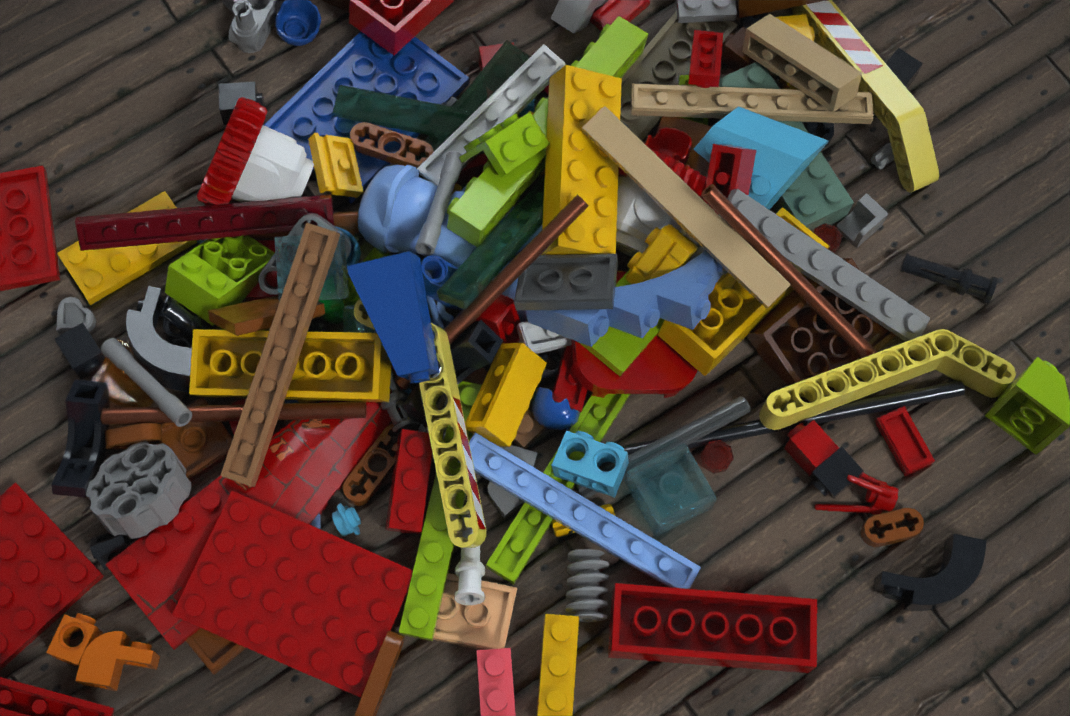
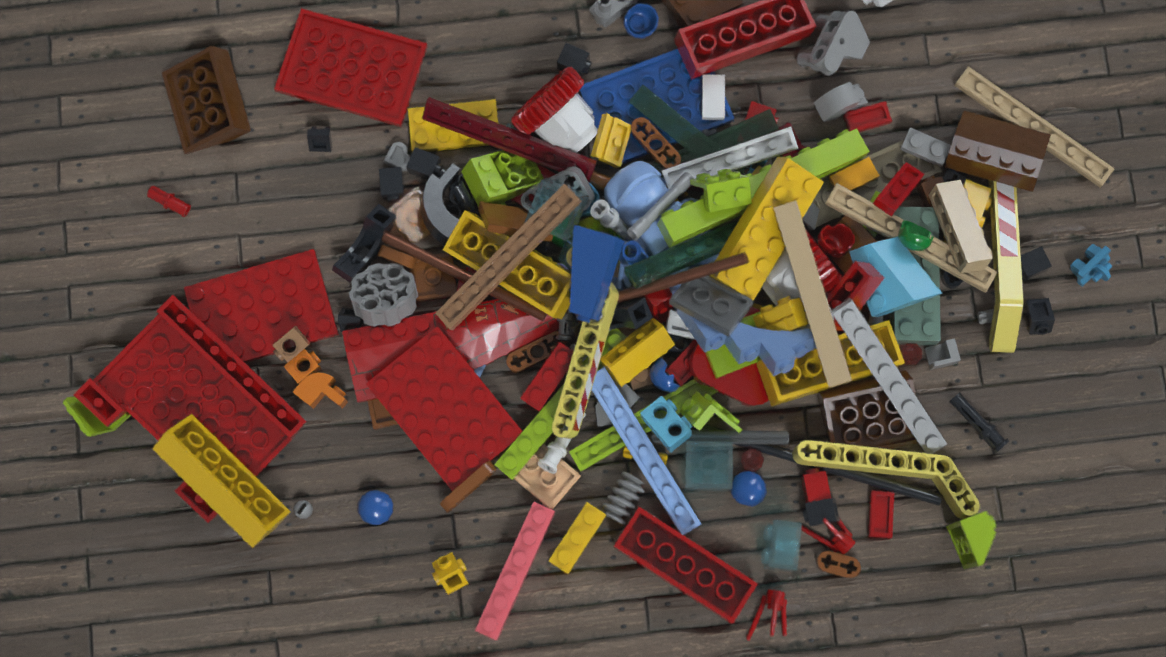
camera: 35 degrees right, 10 degrees up
light grey piece [101,338,193,427] -> none
medium azure plate [332,503,361,536] -> none
copper piece [701,184,877,358] -> none
black arch [873,534,987,611] -> none
none -> medium nougat brick [273,326,310,362]
none -> black brick [406,147,443,181]
none -> white pin [590,200,632,241]
none -> lime bracket [679,391,742,433]
none -> white tile [702,75,725,120]
none -> blue hair [730,471,767,507]
none -> red plant [746,589,787,641]
none -> clear light blue brick [761,520,802,572]
none -> light orange tile [829,157,880,191]
none -> green hair [898,220,934,251]
none -> black bracket [1025,298,1055,335]
none -> dark azure hips [1070,244,1112,287]

